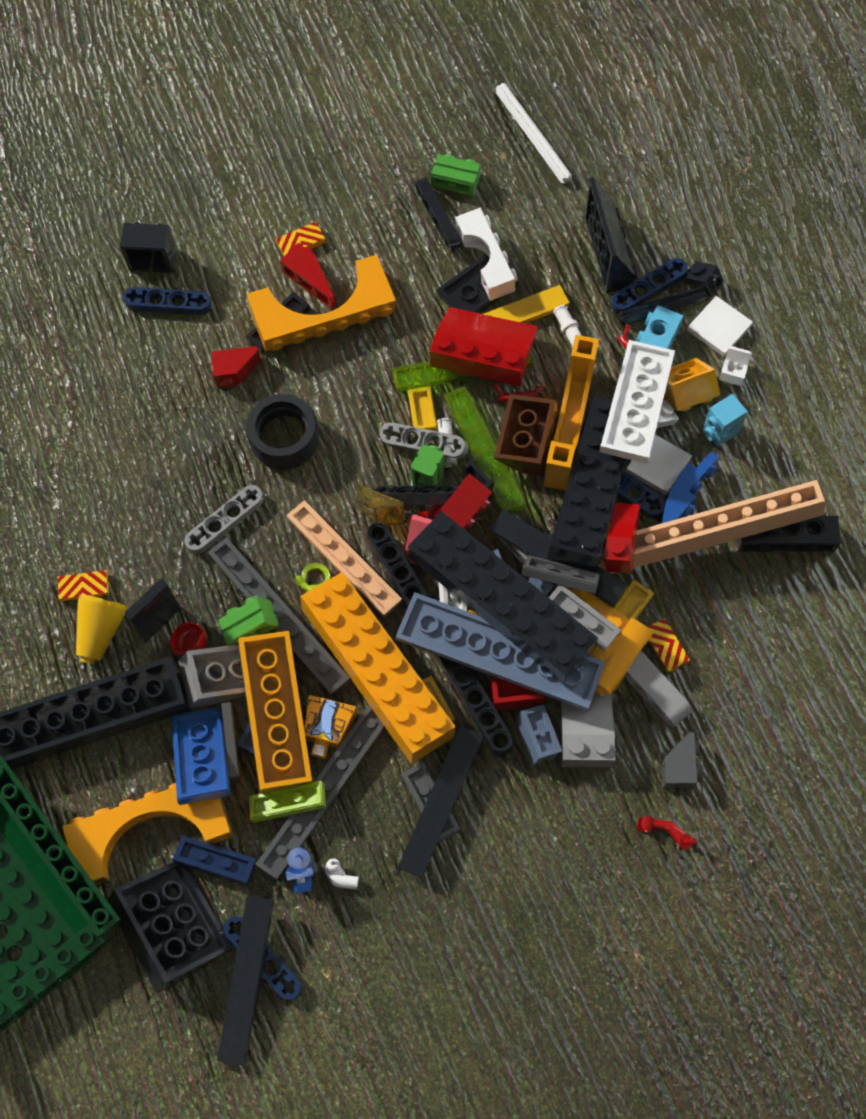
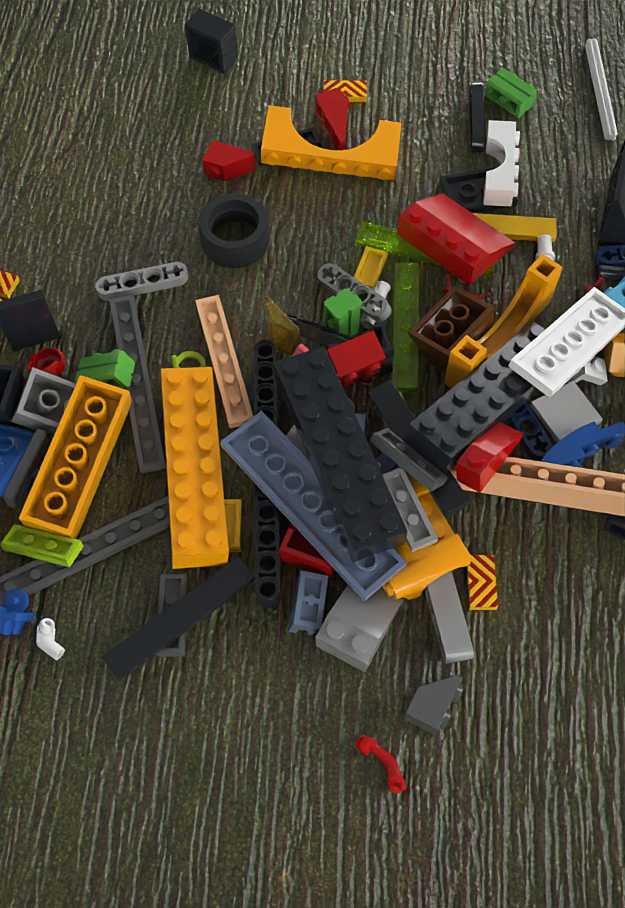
camera: 25 degrees right, 5 degrees down
dark blue beam [123,287,212,315] -> none
torso [304,695,357,759] -> none
yellow tile [613,580,654,619] -> none

